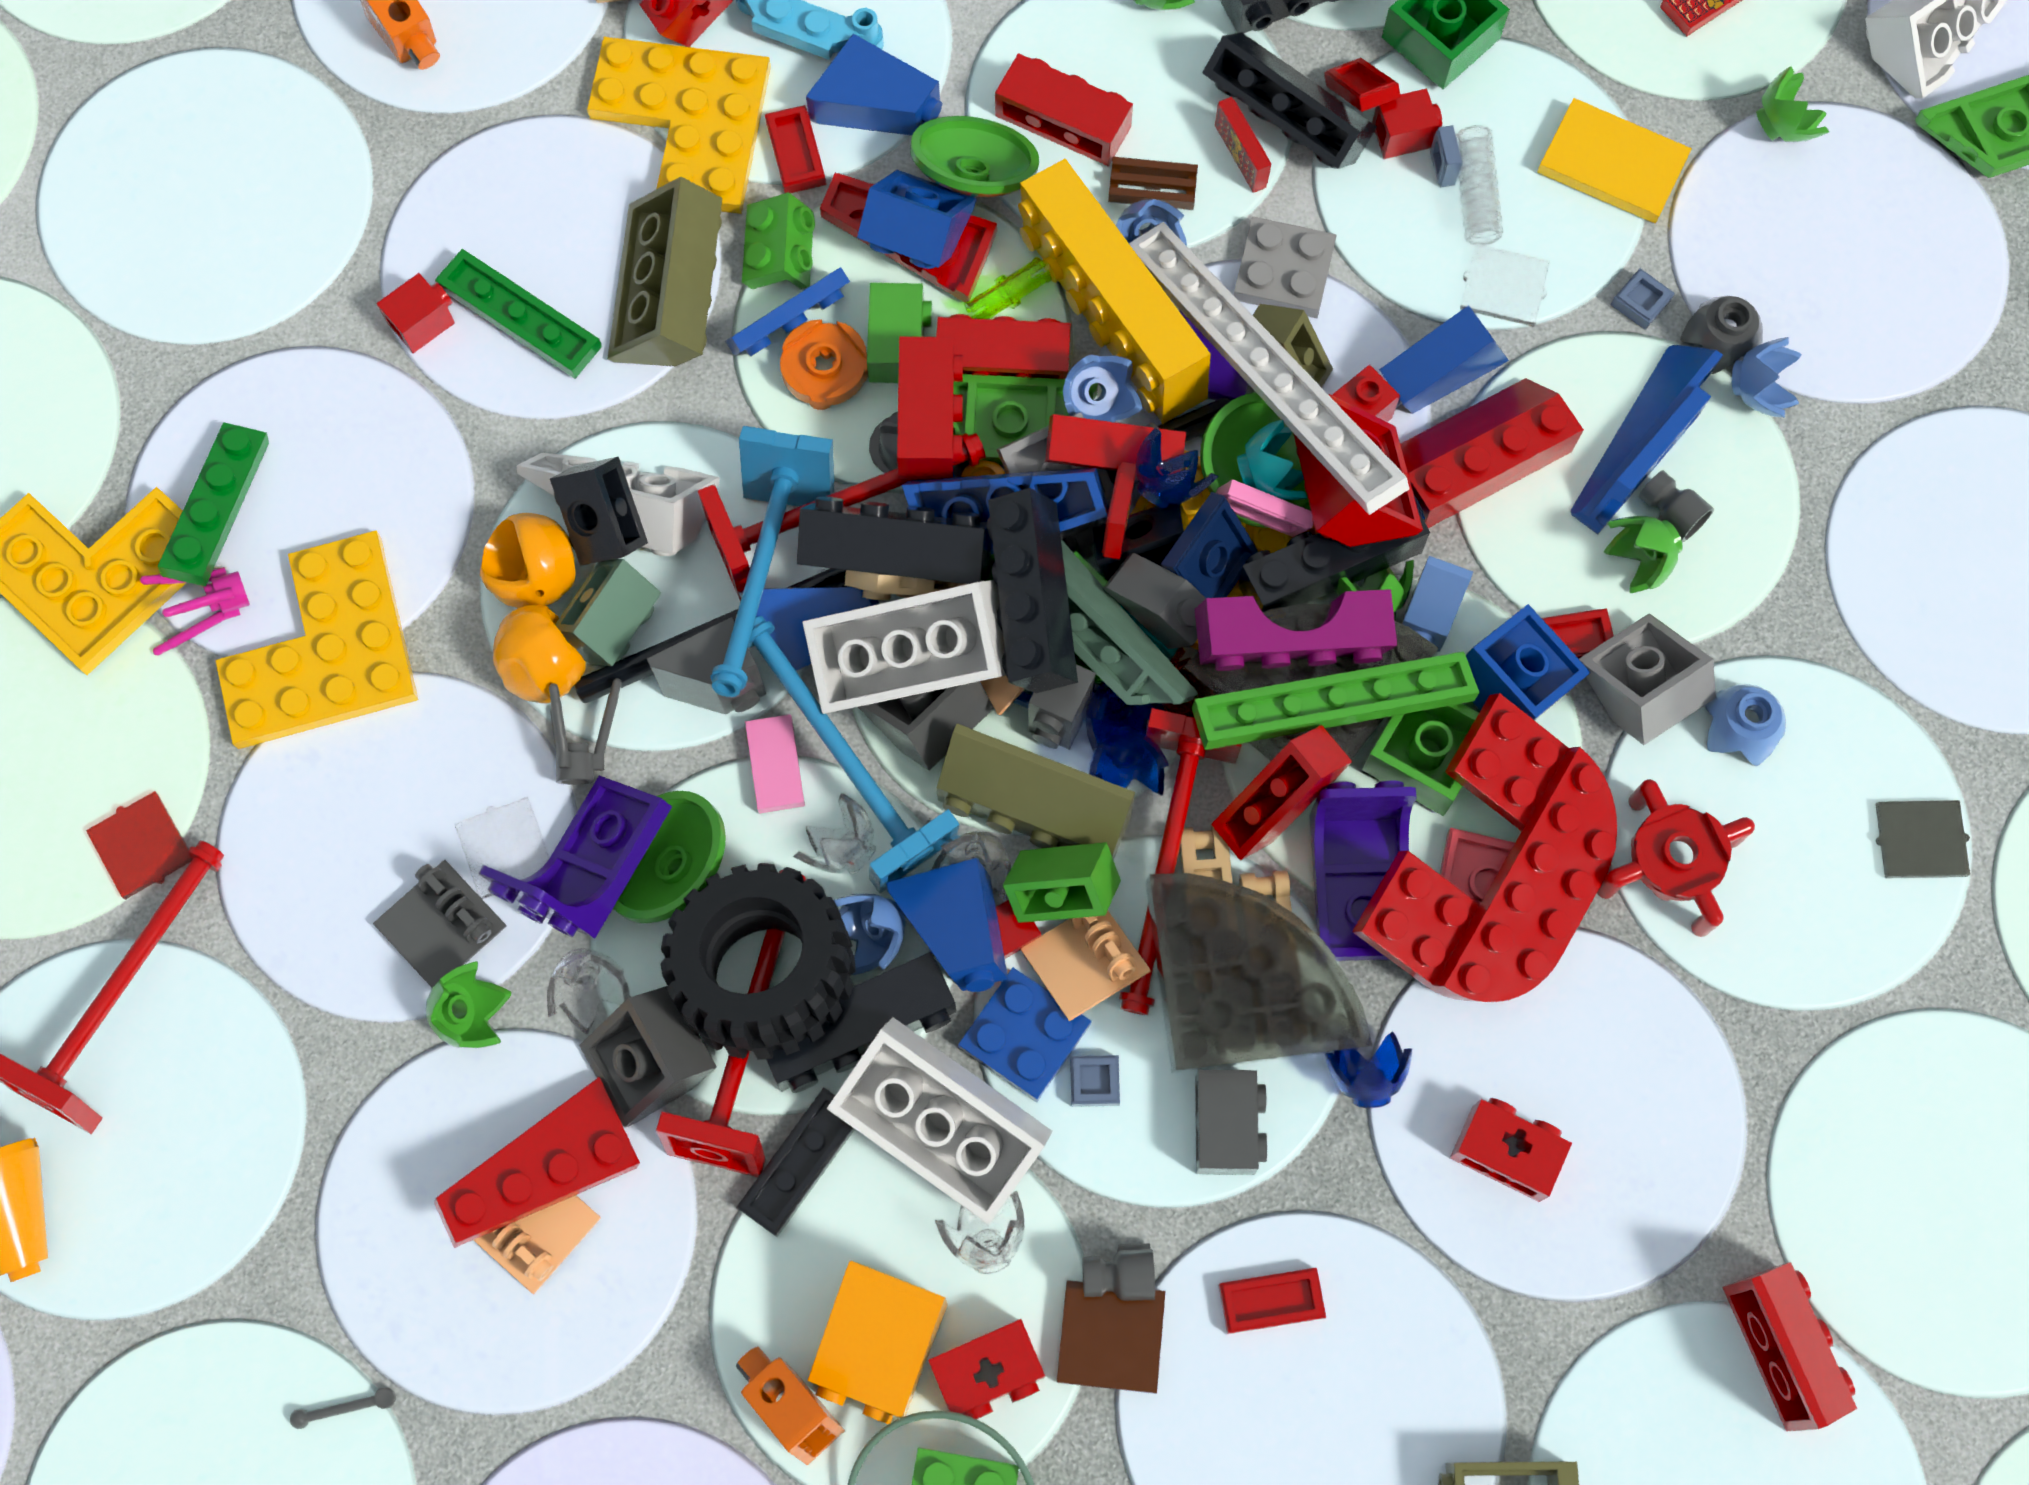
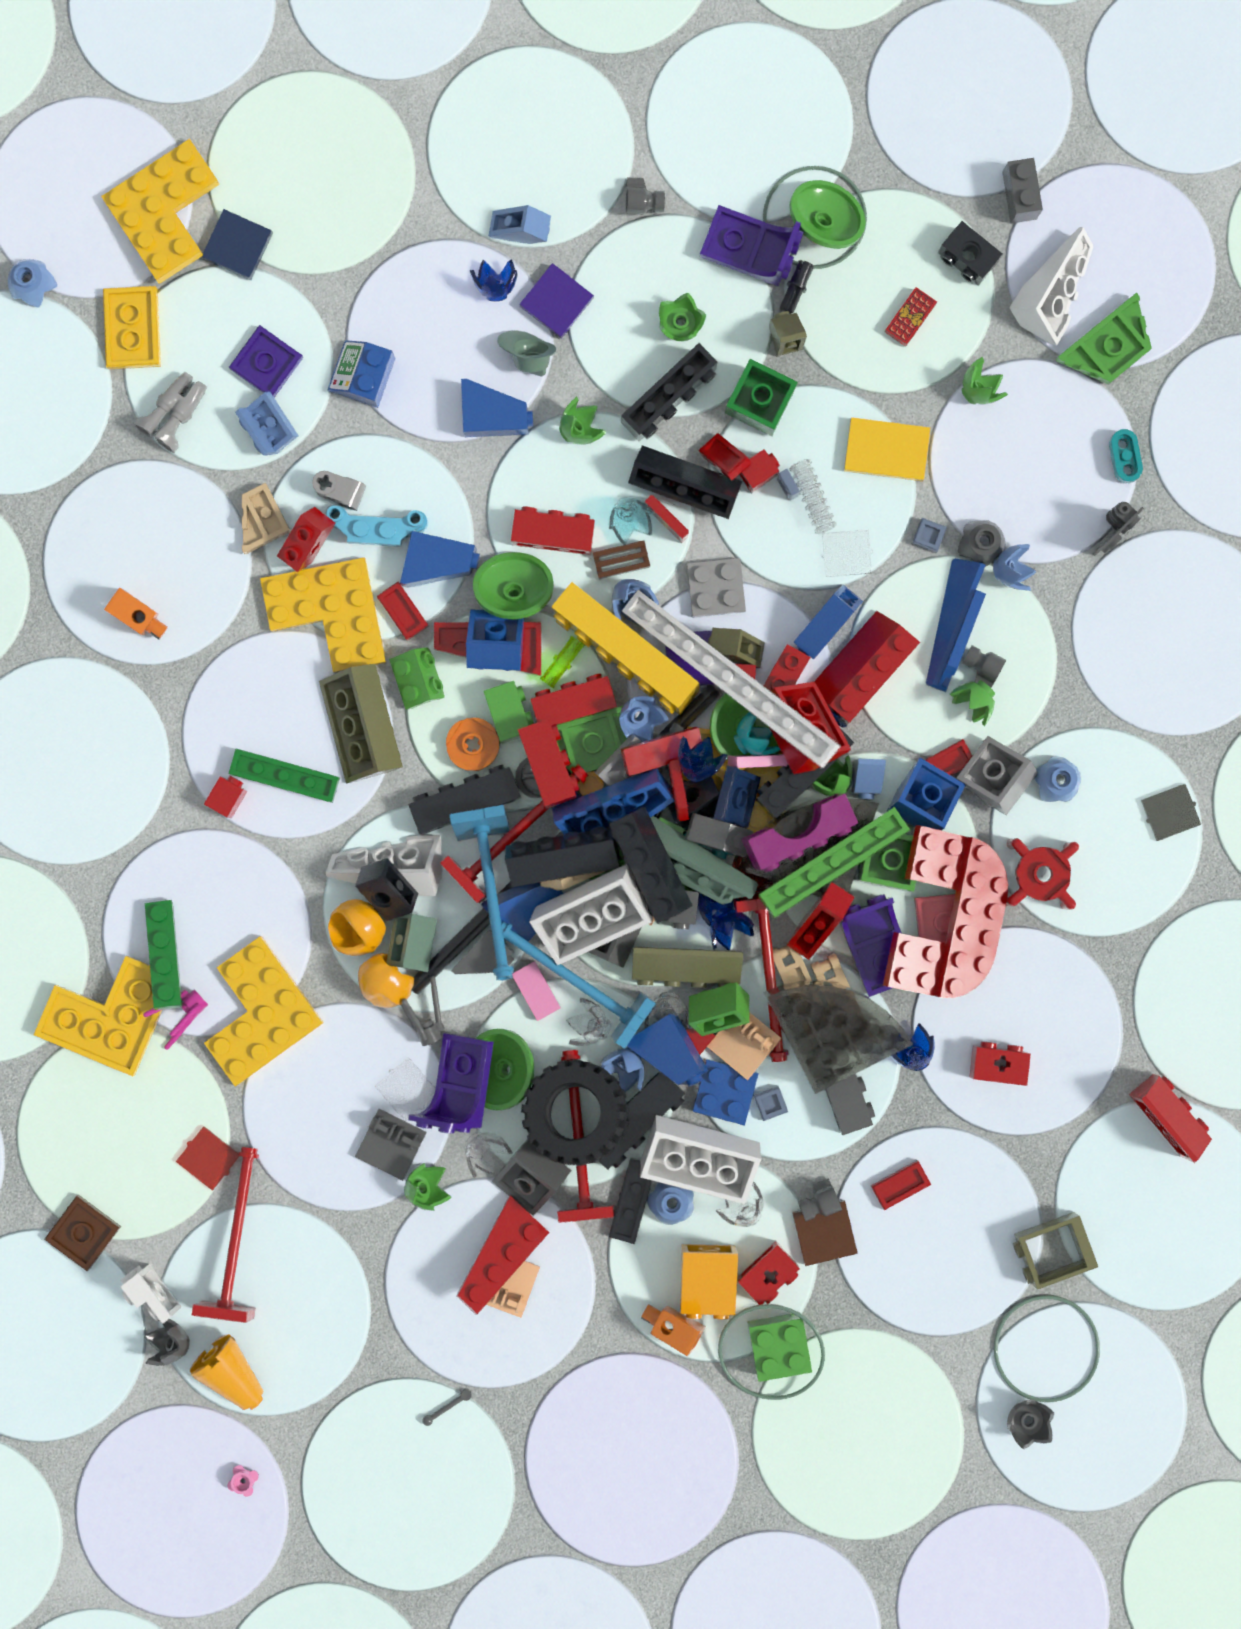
camera: 20 degrees left, 15 degrees up
blue plate [725,267,850,357] -> none
none -> black brick [408,764,522,835]
none -> clear light blue piece [608,498,654,545]
none -> medium blue piece [647,1182,694,1225]
none -> dark grey hinge [1093,502,1144,556]
none -> teal plate [1109,429,1143,484]

